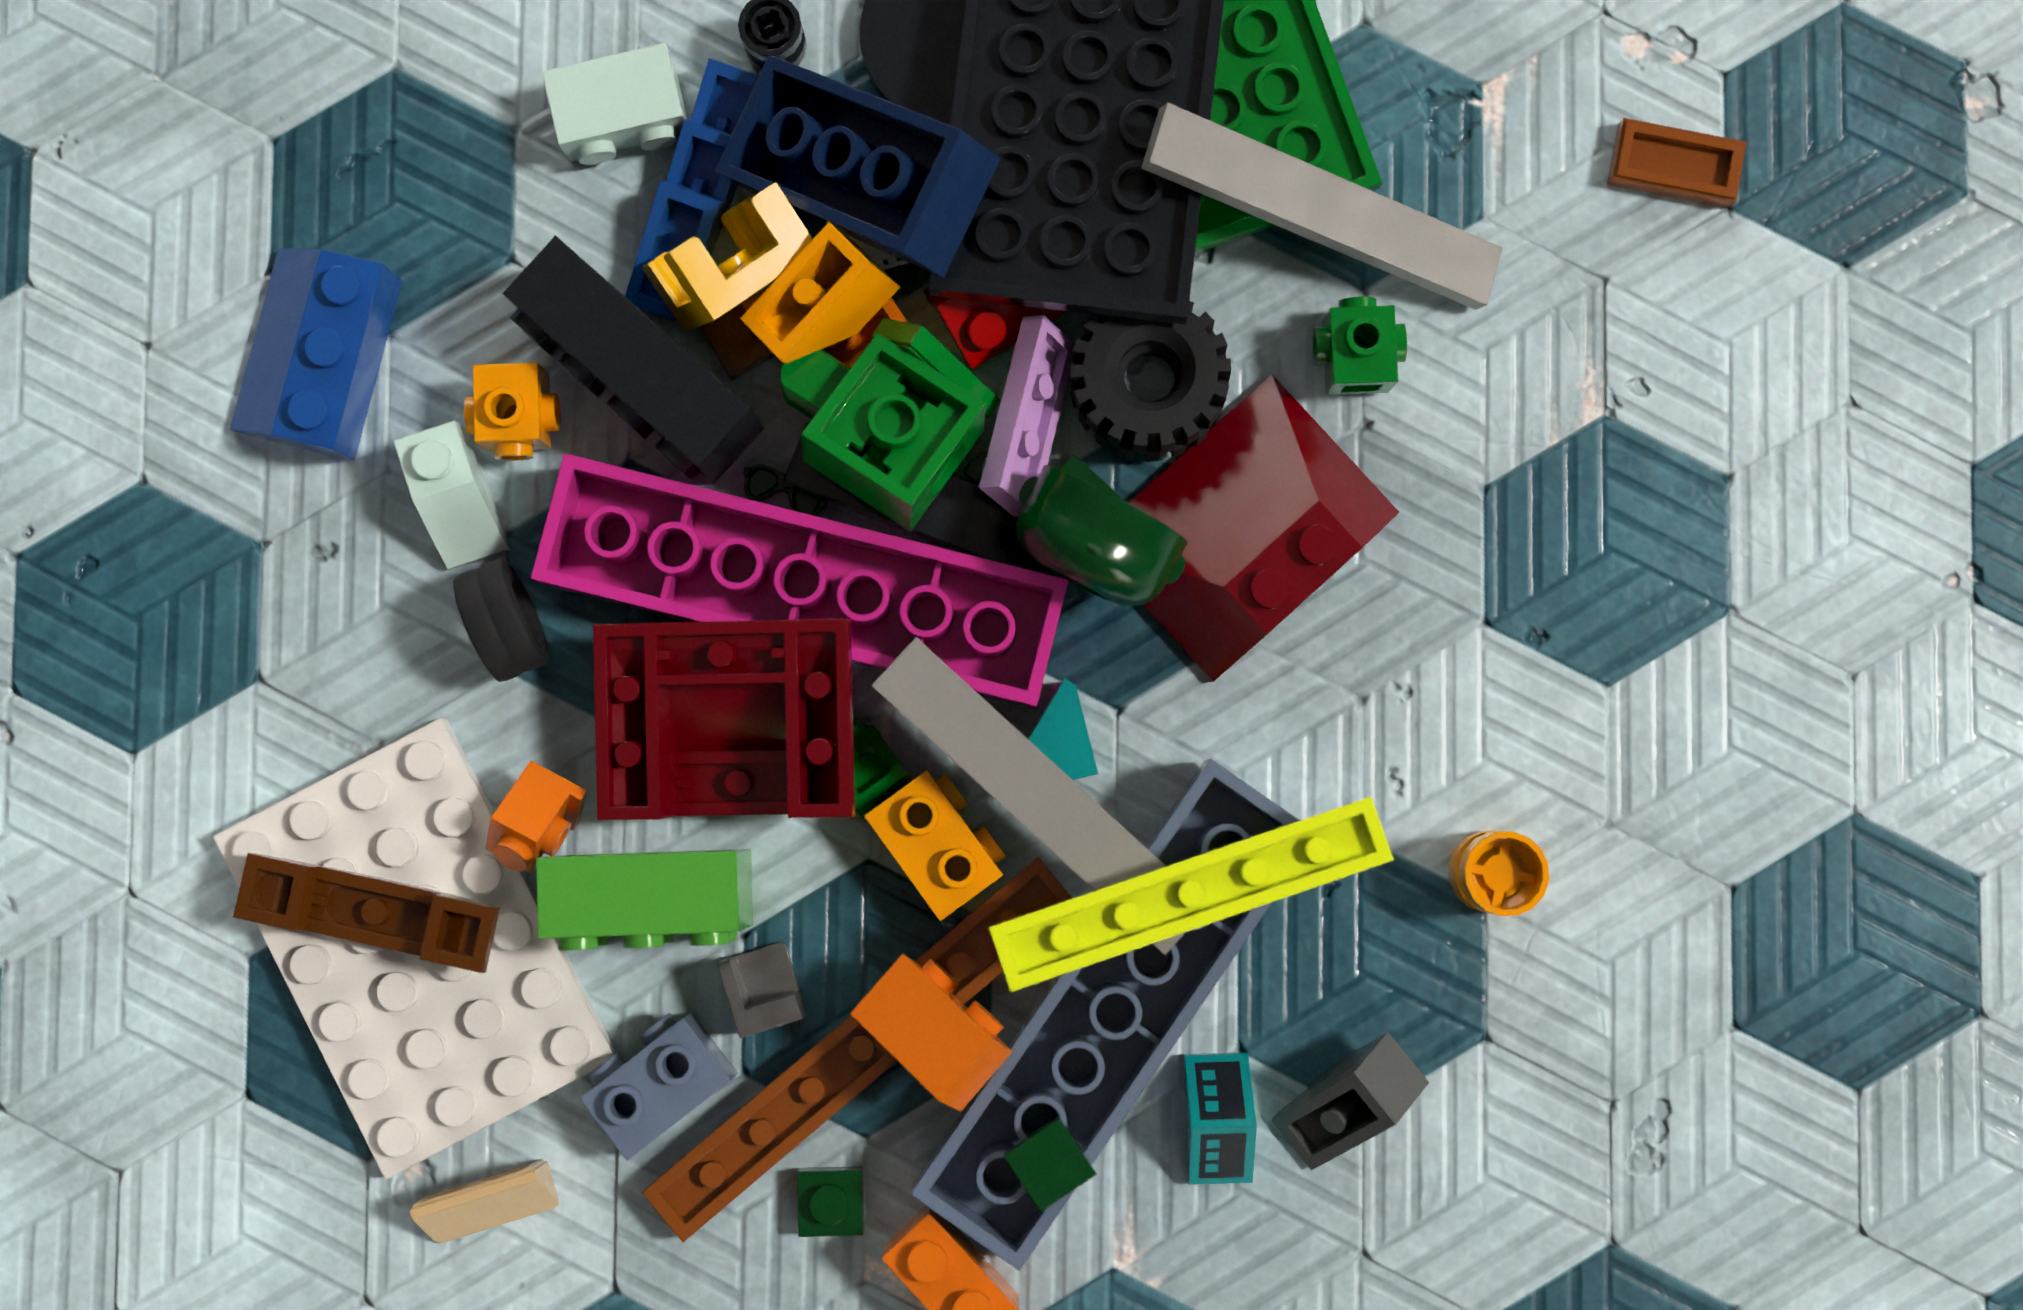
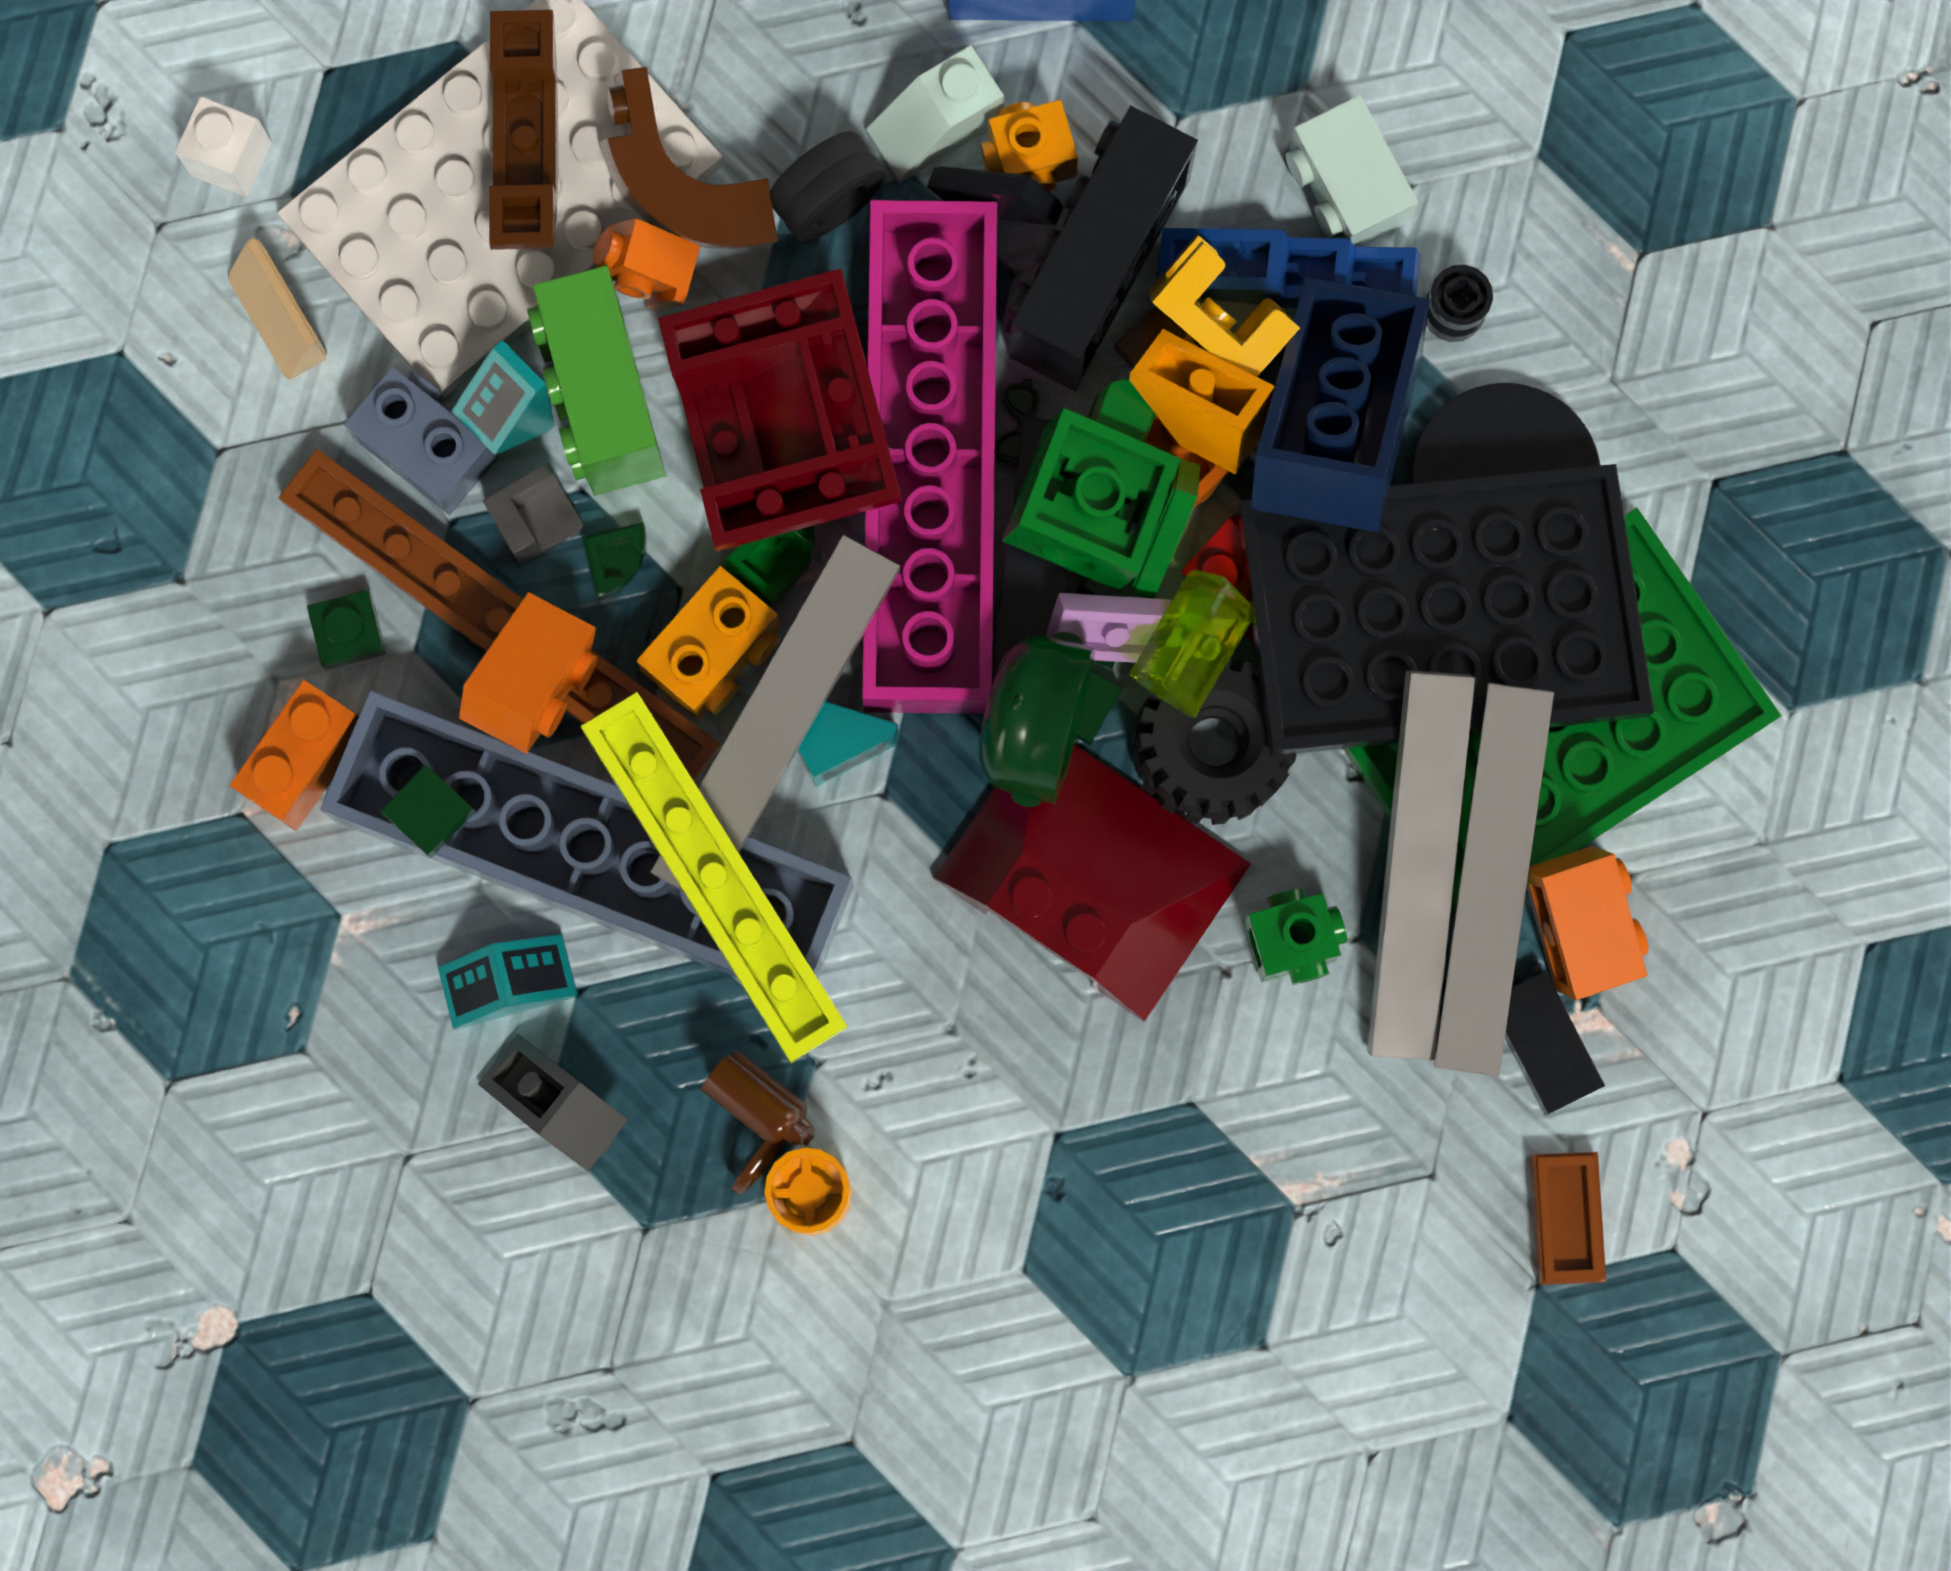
camera: 75 degrees right, 5 degrees down
none -> white brick [175,96,272,198]
none -> teal slope [451,340,555,455]
none -> dark green tile [582,522,647,601]
none -> reddish brown arch [600,66,778,249]
none -> reddish brown piece [700,1050,815,1194]
none -> black tile [927,166,1064,226]
none -> clear neon green slope [1130,570,1252,718]
none -> light grey tile [1434,683,1554,1077]
none -> black tile [1505,971,1605,1116]
none -> orange brick [1526,846,1649,1000]

